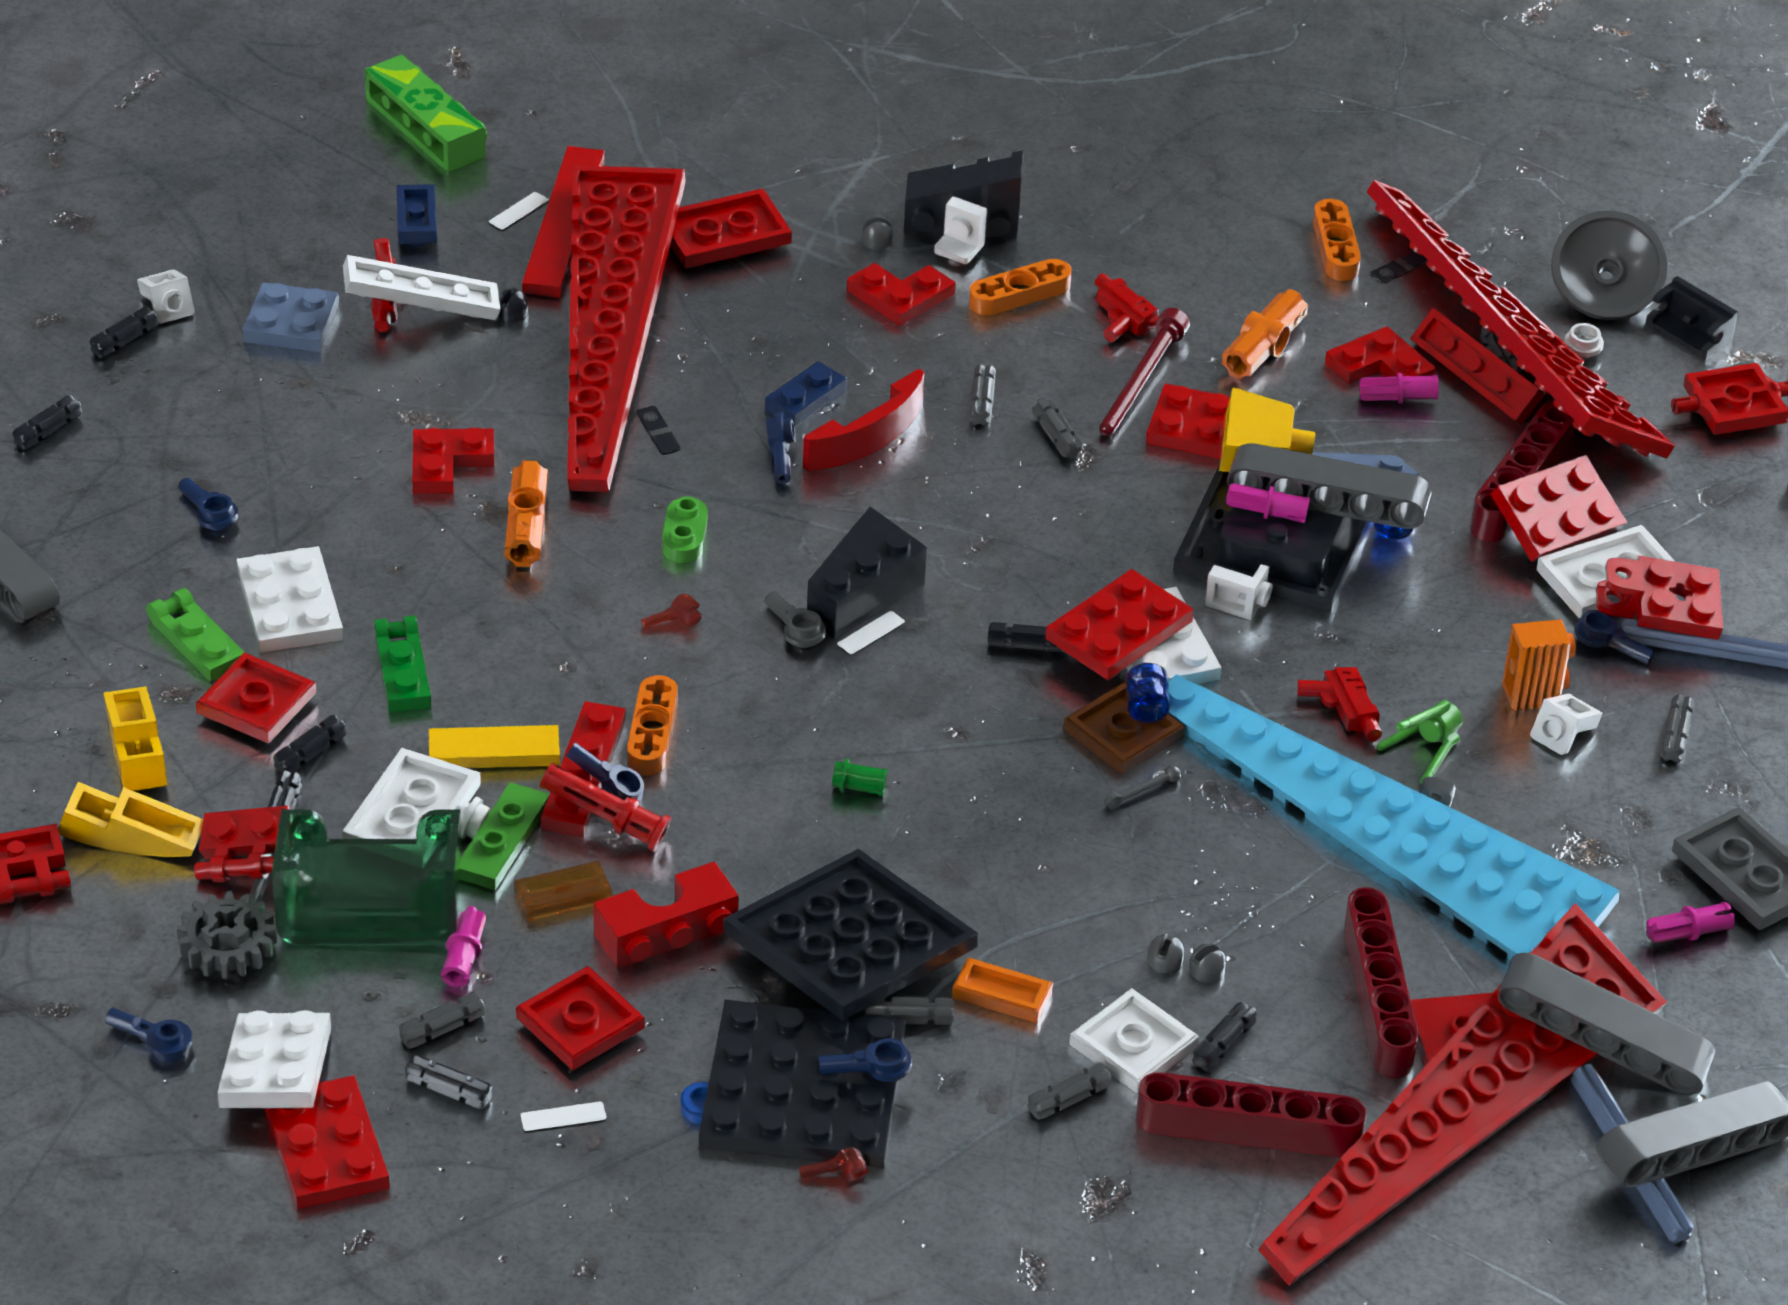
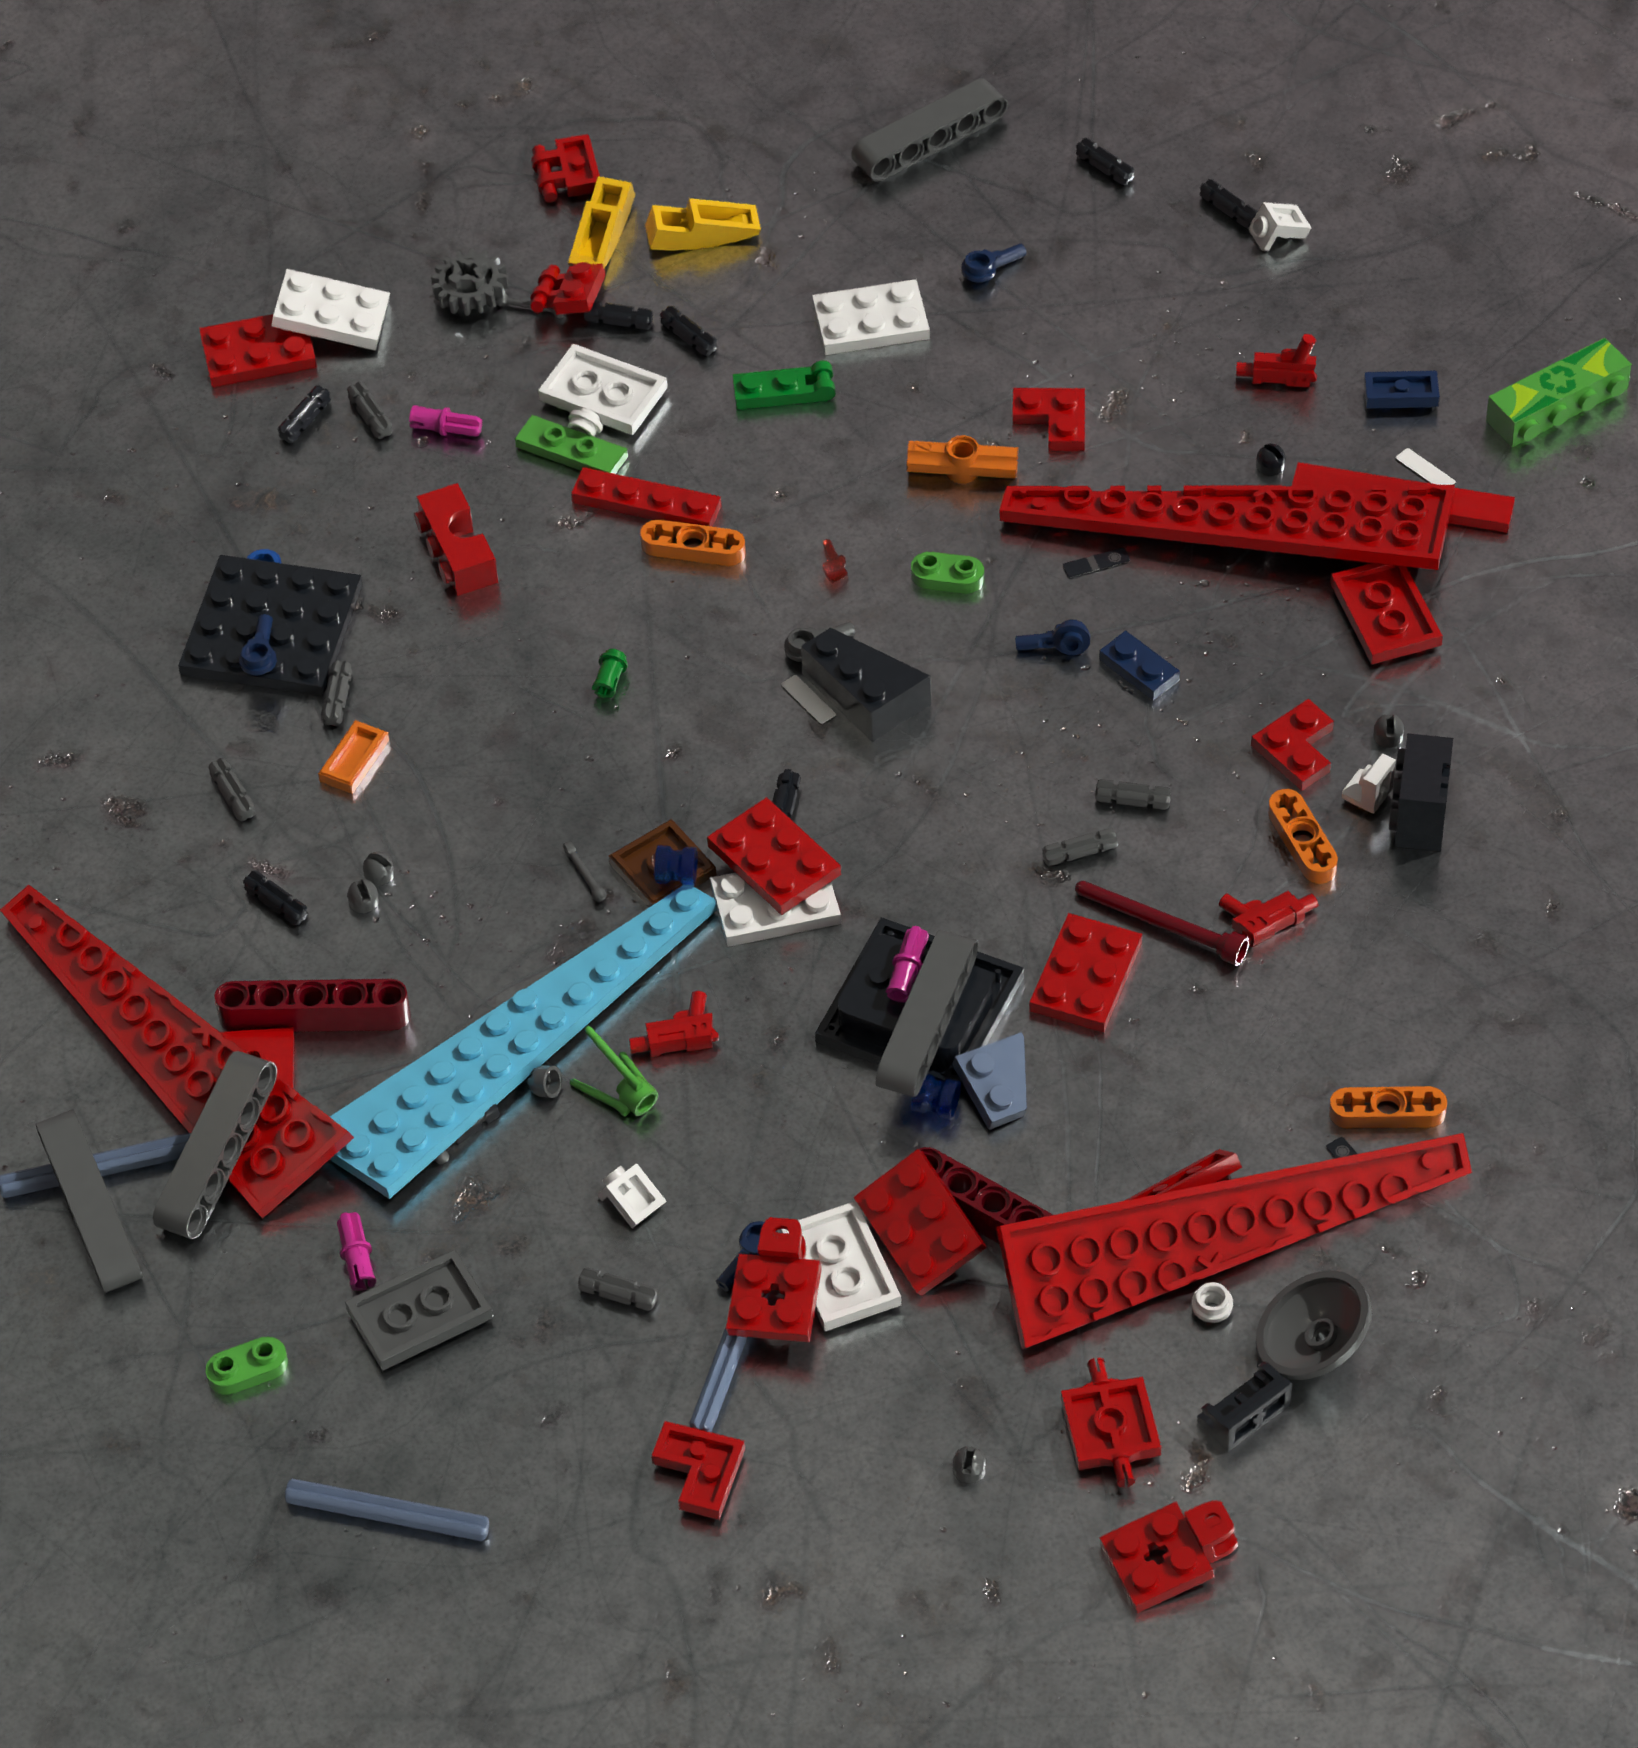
camera: 100 degrees right, 10 degrees up
dark blue plate [105,1007,193,1063] -> none
bright green plate [146,587,244,683] -> none
red plate [196,652,317,744] -> none
sand blue plate [242,282,339,353] -> none
clear green windscreen [272,809,461,945] -> none
white plate [343,255,500,321] -> none
yellow tile [429,725,560,768] -> none
clear orange tile [514,860,612,922] -> none
red plate [516,966,645,1071] -> none
white sticker [520,1102,606,1131] -> none
red pin [539,762,672,852] -> none
dark blue plate [566,742,644,803] -> none
black plate [723,849,978,1020] -> none
clear red hand [799,1147,869,1182] -> none
red slope [803,369,924,471] -> none
white tile [1069,988,1199,1094] -> none
dark red beam [1136,1072,1367,1158] -> none
white bracket [1205,564,1272,621] -> none
yellow torso [1219,388,1315,472] -> none
orange piece [1221,289,1308,380] -> none
red plate [1325,326,1436,385] -> none
dark pink axle [1359,373,1439,404] -> none
orange brick [1502,619,1576,711] -> none

